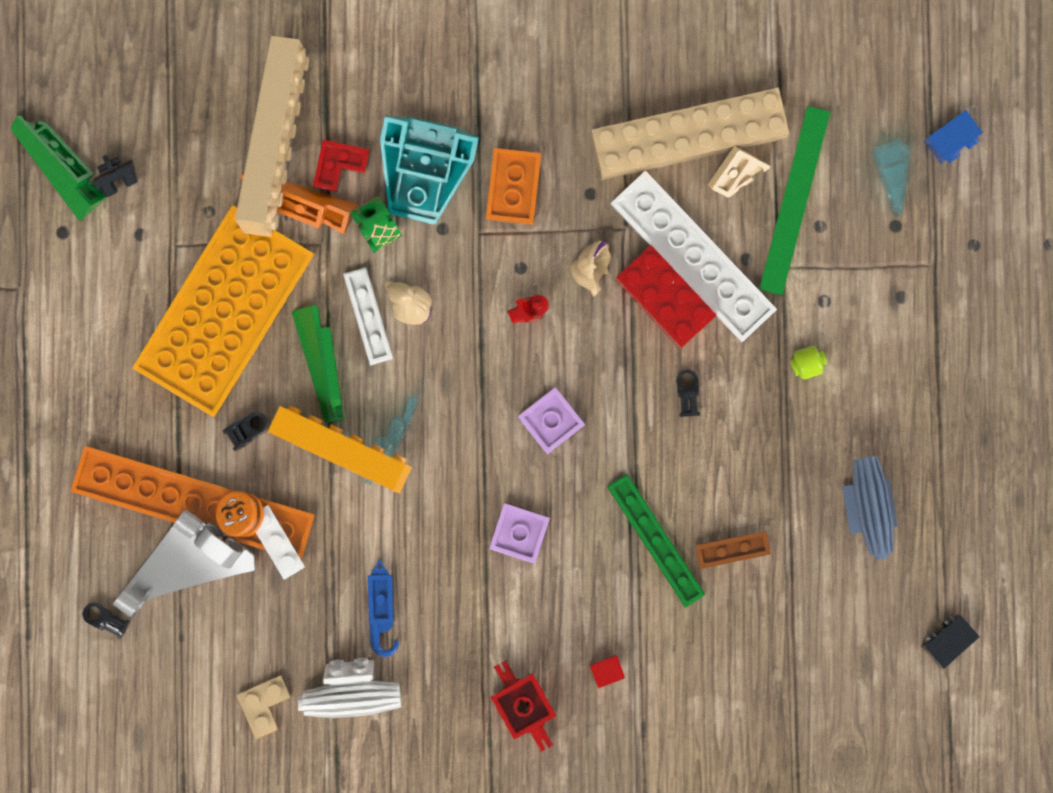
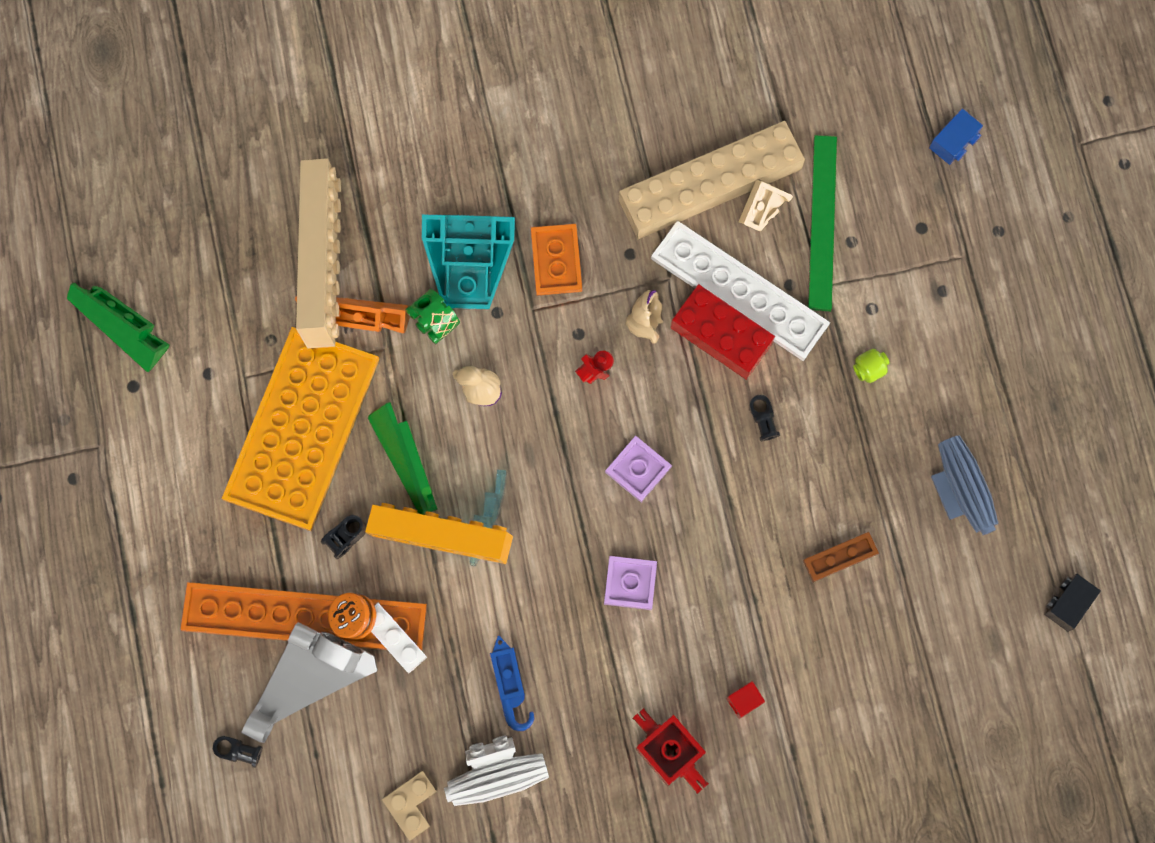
camera: 10 degrees left, 10 degrees down
black hips [93,154,138,197] -> none
red plate [313,140,370,192] -> none
white tile [343,267,393,366] -> none
green tile [607,474,705,608] -> none
clear light blue slope [871,138,911,218] -> none

